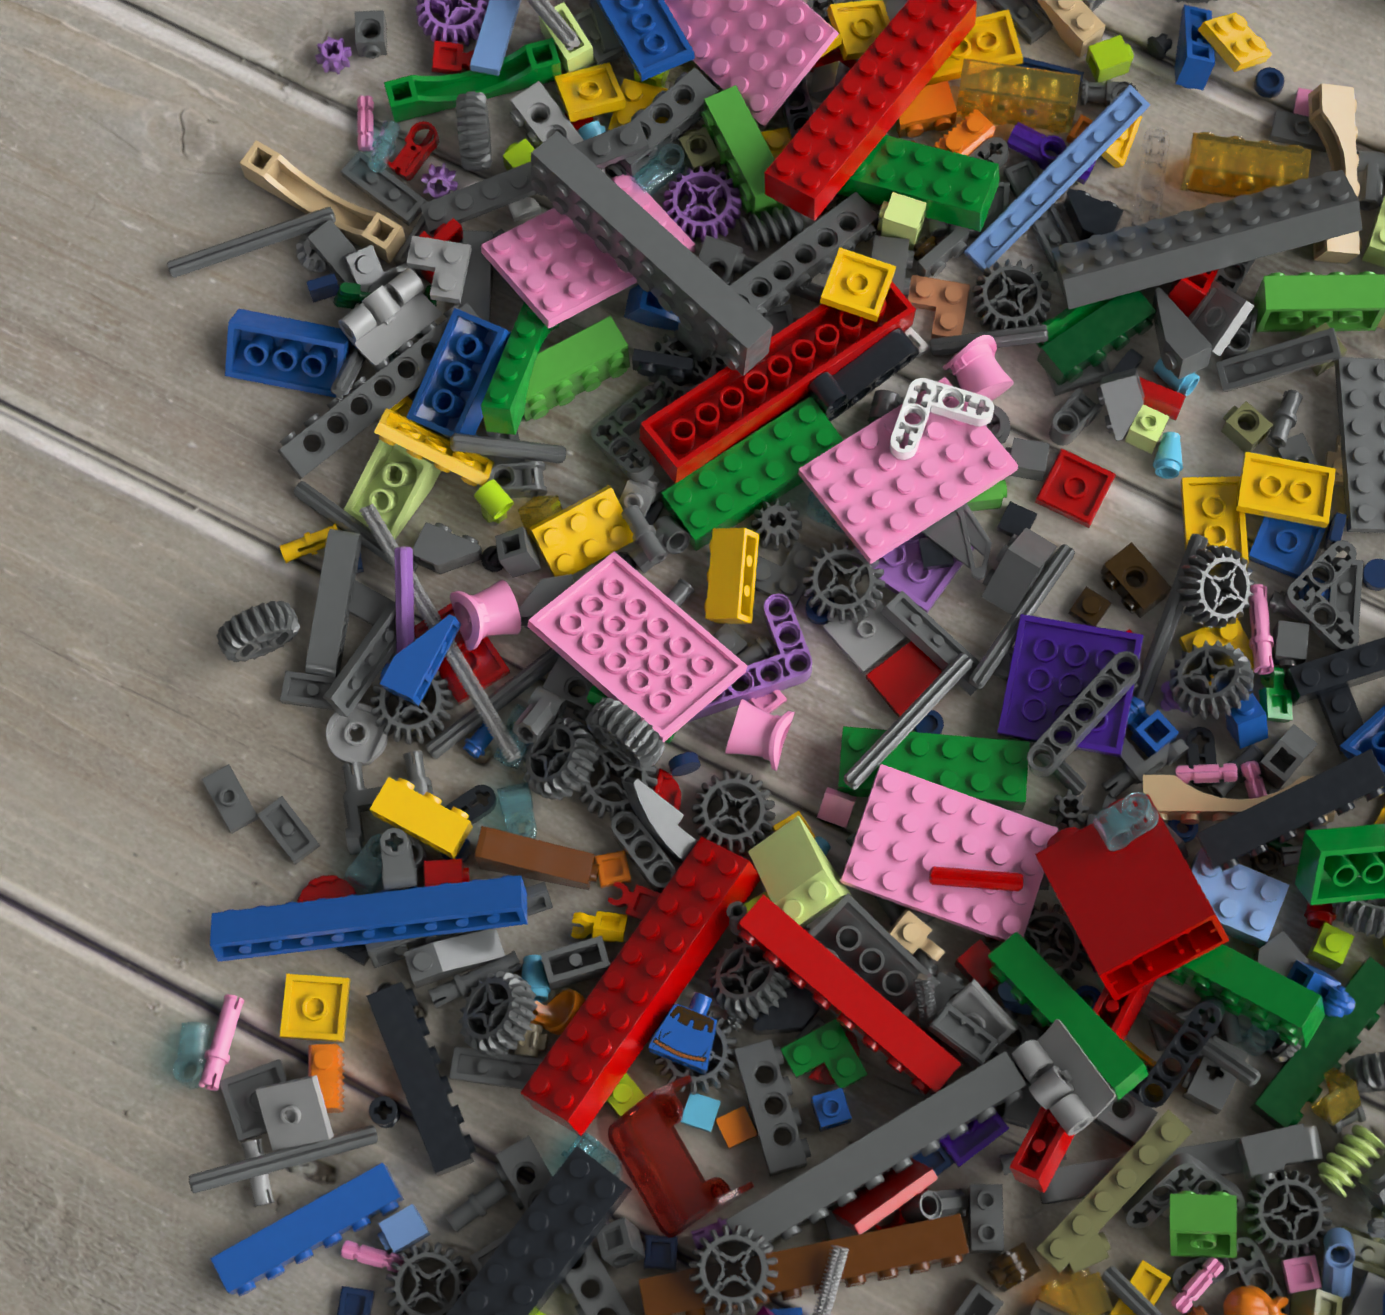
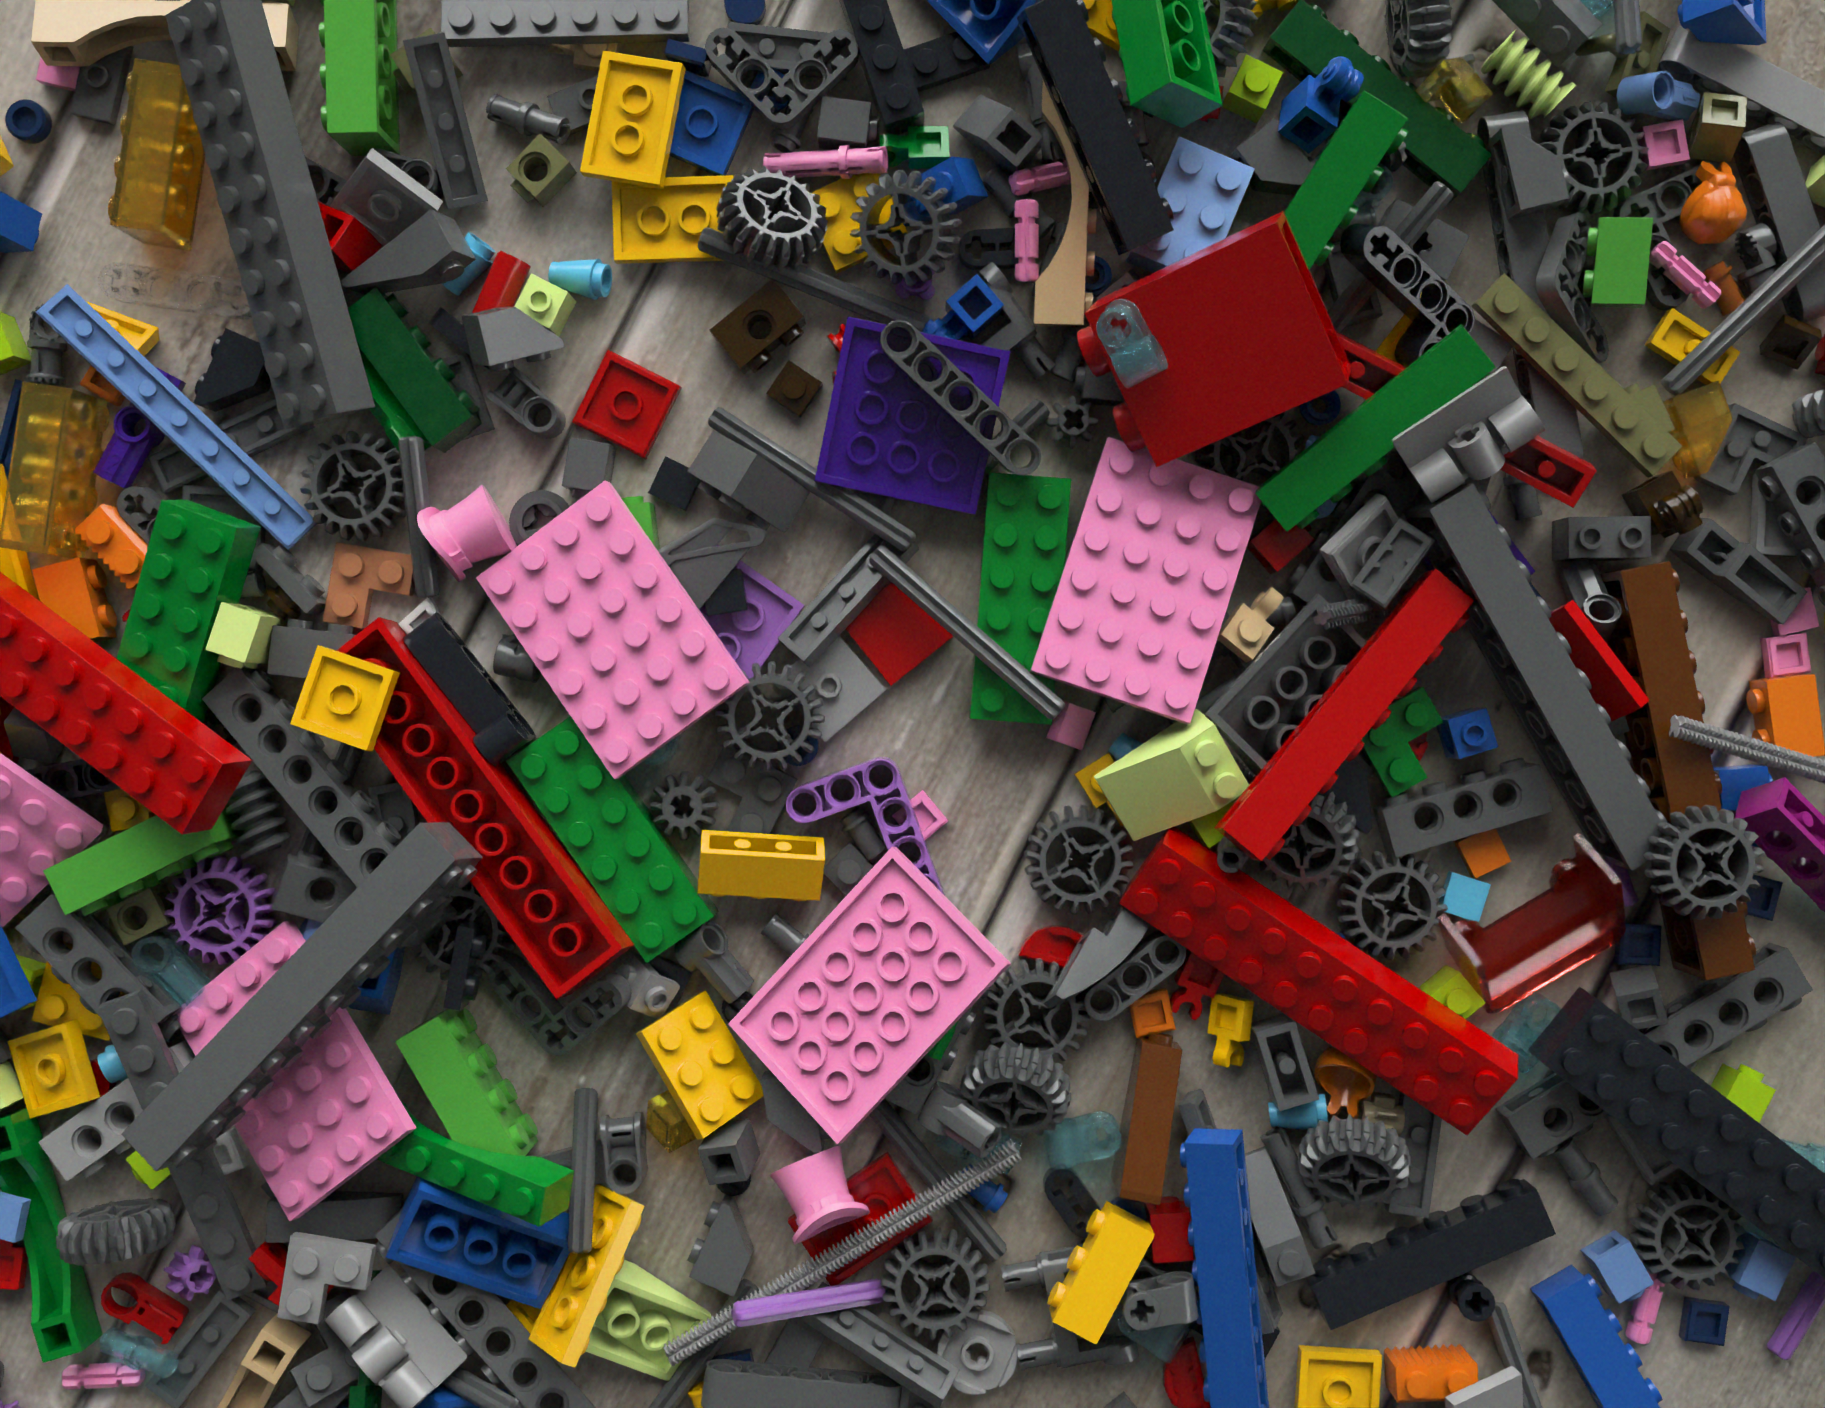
camera: 100 degrees left, 15 degrees up
blue slope [380,614,461,706] -> none
lime piece [474,479,514,524] -> none
dark grey gear [586,698,665,771] -> none
dark grey pin [621,505,667,565] -> none
blue torso [648,992,717,1075] -> none
dark blue tile [668,752,701,776] -> none
bright pink hat [725,699,795,771] -> none
white beam [889,378,994,460] -> none
dark blue tile [913,710,944,734] -> none
red axle [929,866,1024,892] -> none

